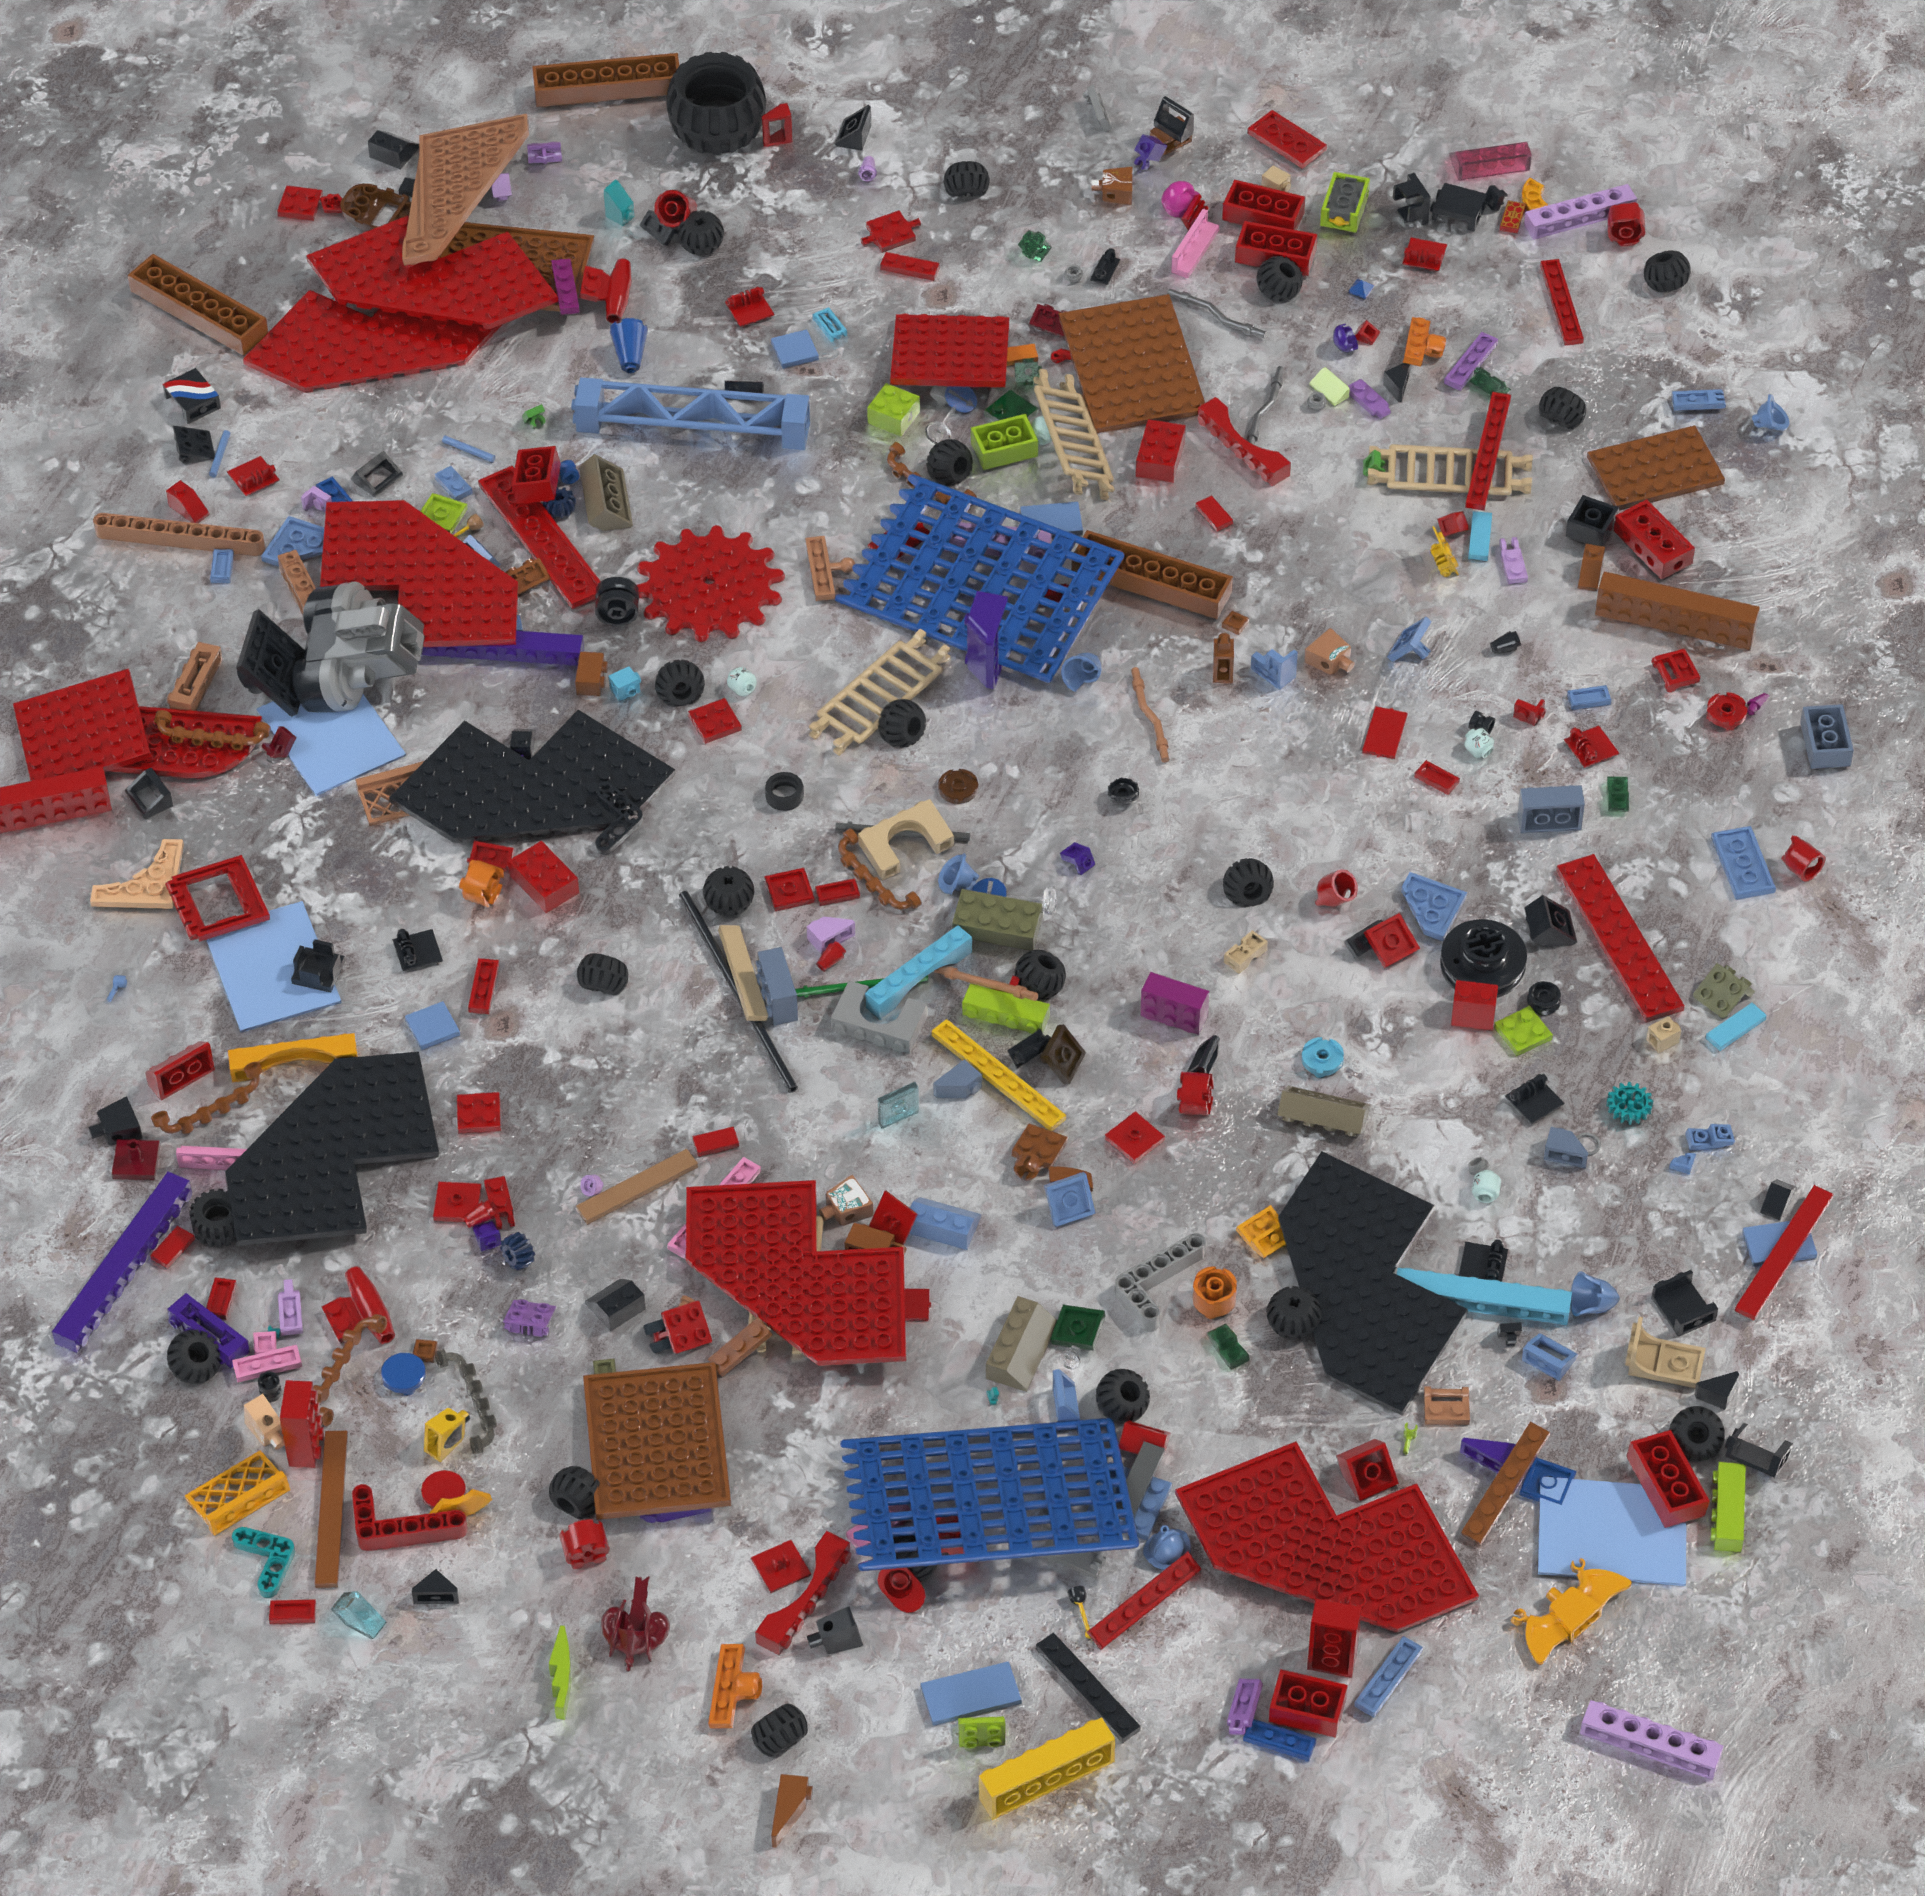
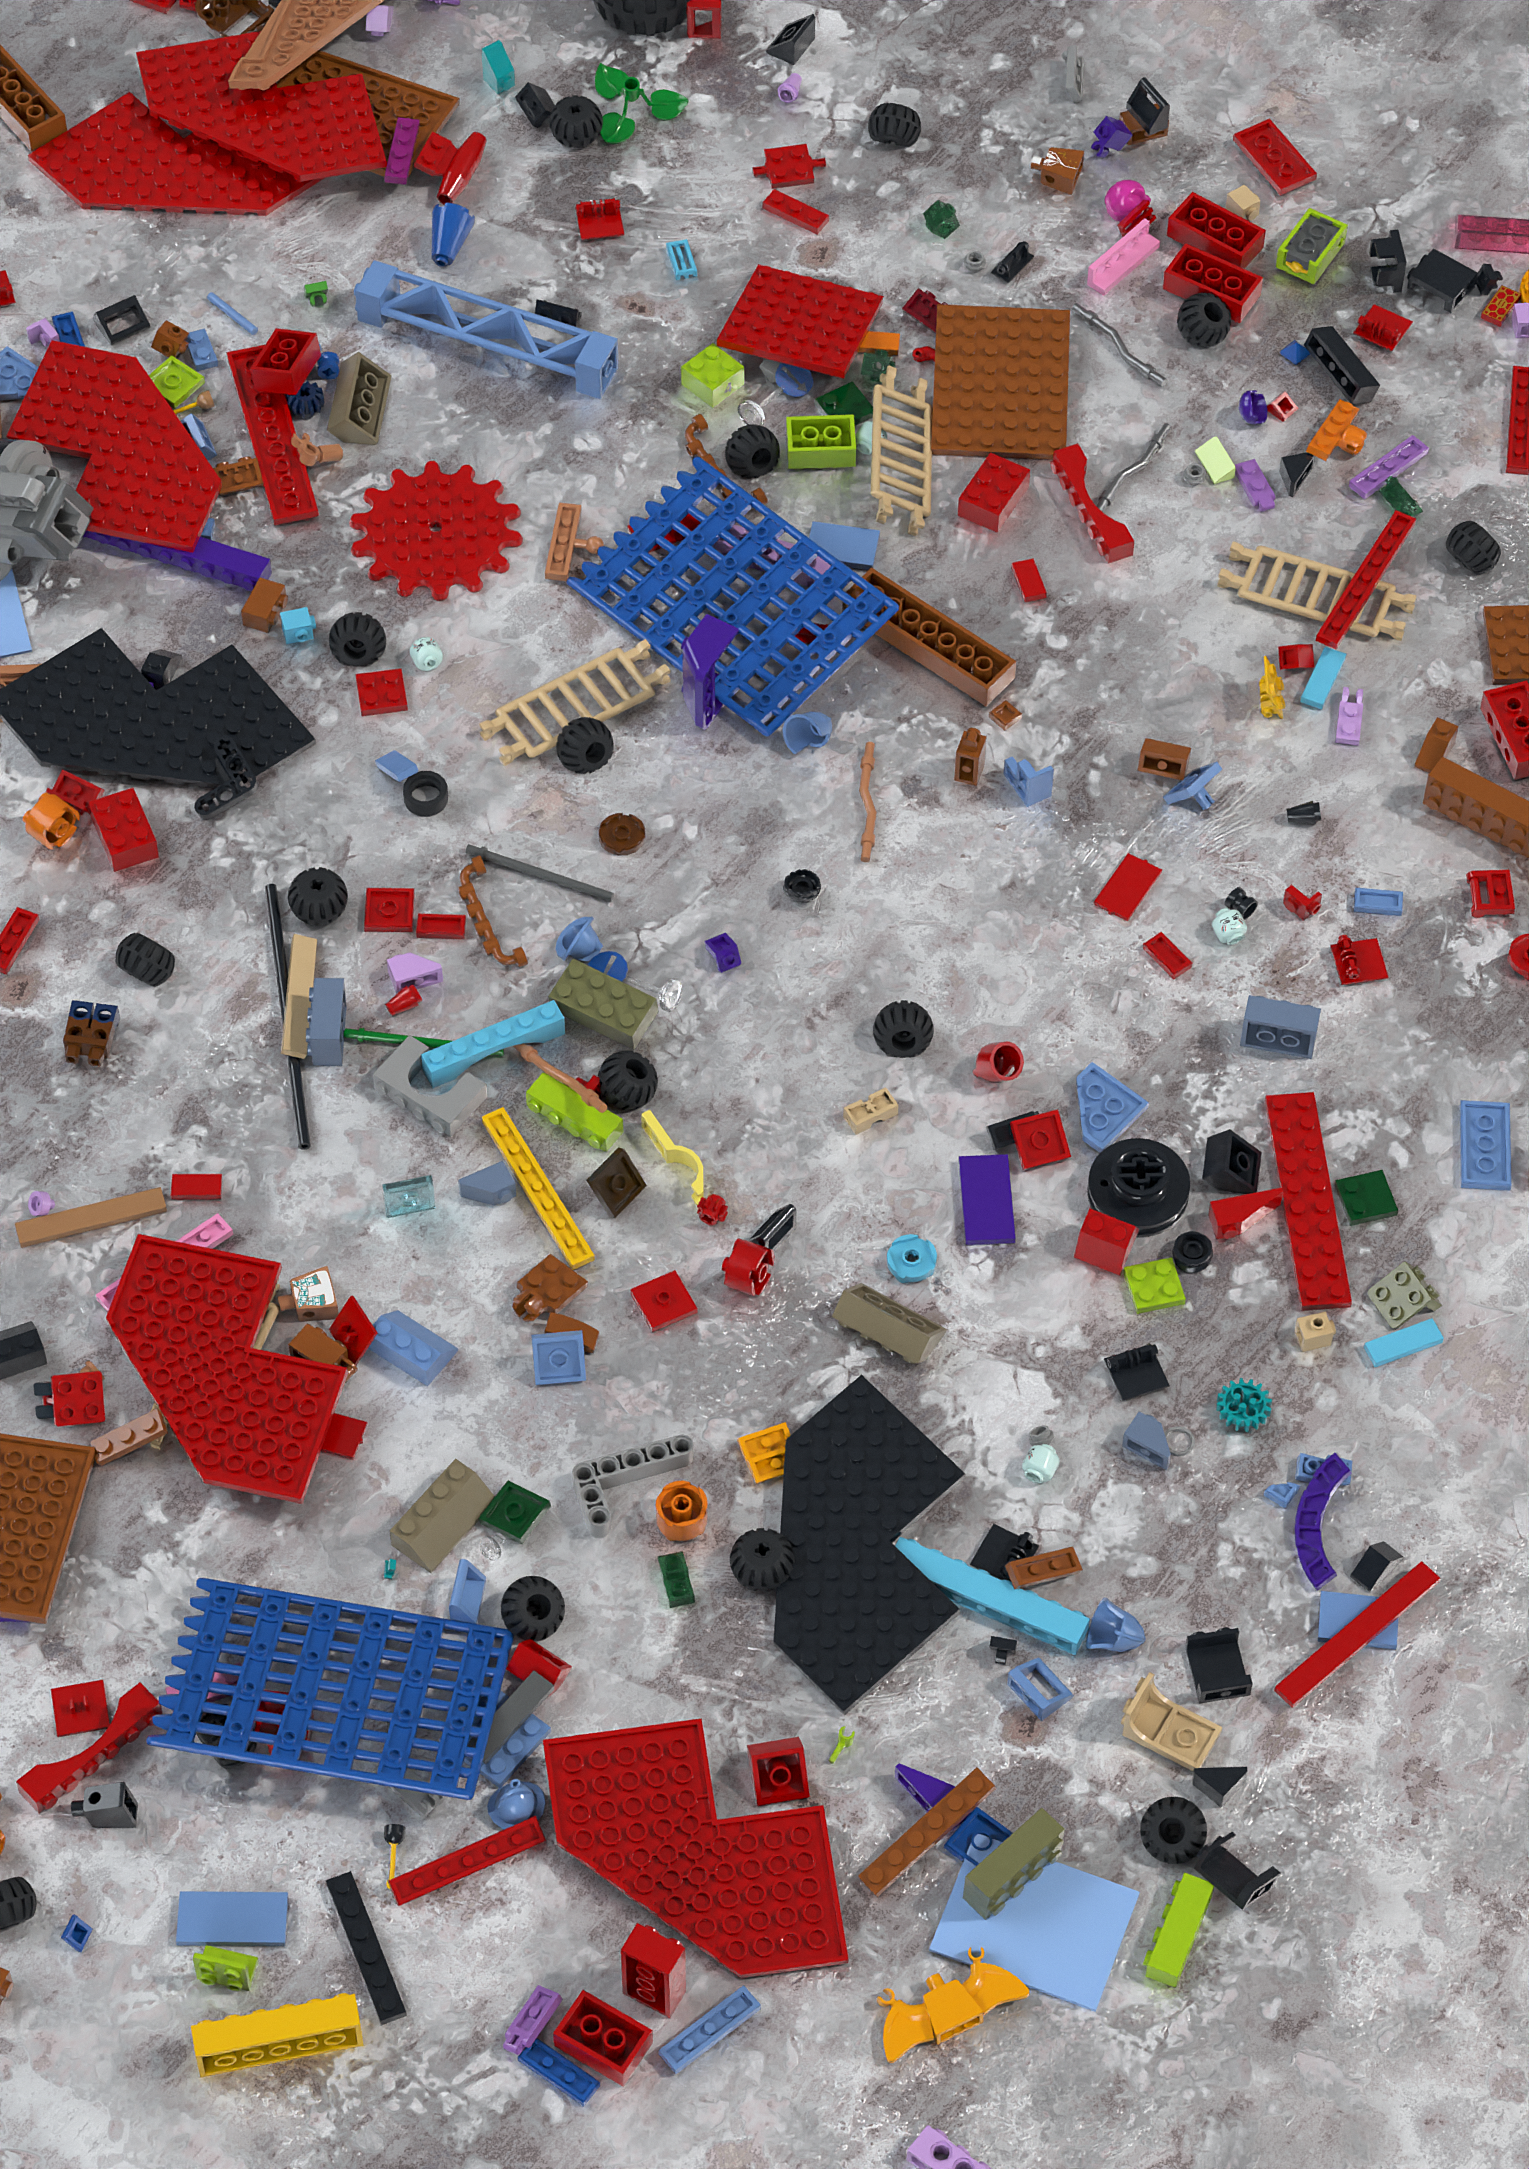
camera: 15 degrees right, 5 degrees up
black wheel [595,577,639,626] -> none
red cone [654,190,697,227] -> none
medium blue tile [771,329,819,369] -> none
tan arch [858,799,954,881] -> none
red piece [877,1568,926,1613] -> none
black hinge [1007,1029,1051,1069] -> none
magenta brick [1140,972,1209,1035] -> none
nougat torso [1305,628,1355,675] -> none
bright green tile [1363,450,1385,477] -> none
nougat plate [1424,1386,1470,1425] -> none
black brick [1566,495,1619,547] -> none
clear green slope [1607,776,1629,812] -> none
red brick [1626,1430,1710,1528] -> none
none -> blue slope [61,1914,93,1952]
none -> reddish brown hips [63,1000,120,1067]
none -> dark orange brick [151,320,189,358]
none -> nougat bar [291,433,343,466]
none -> medium blue tile [375,750,418,782]
none -> green plant [595,63,689,144]
none -> light yellow piece [641,1110,704,1205]
none -> red gear [697,1194,728,1225]
none -> dark purple tile [958,1154,1016,1245]
none -> olive brick [963,1807,1065,1920]
none -> dark orange plate [1005,1546,1083,1589]
none -> dark orange brick [1137,738,1191,781]
none -> red slope [1208,1187,1283,1240]
none -> dark purple tile [1295,1452,1352,1591]
none -> black brick [1304,326,1380,404]
none -> dark green plate [1335,1170,1398,1226]

